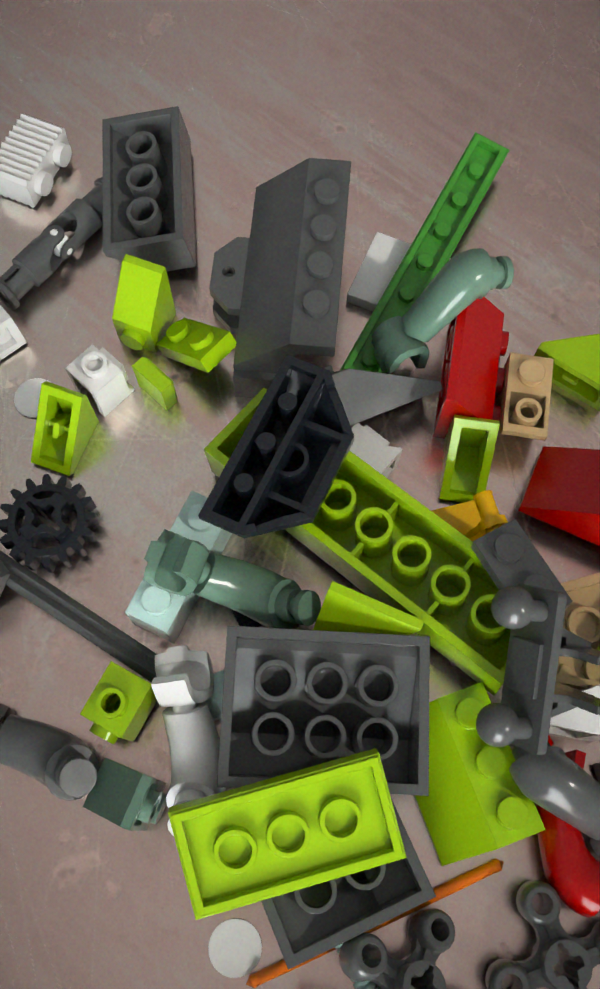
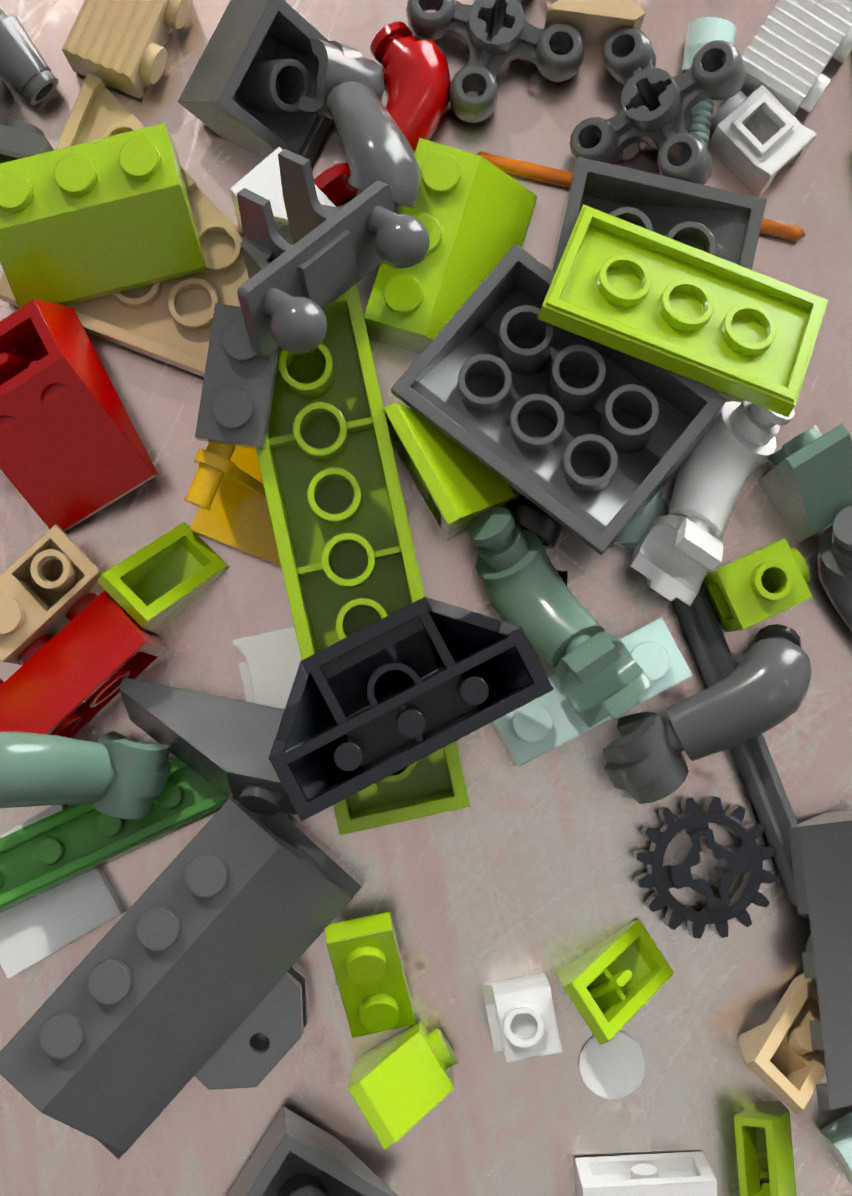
camera: 140 degrees left, 15 degrees up
lime tile [132,356,178,411] -> none
white sticker [208,918,262,978] -> none
none -> dark grey piece [602,624,812,804]

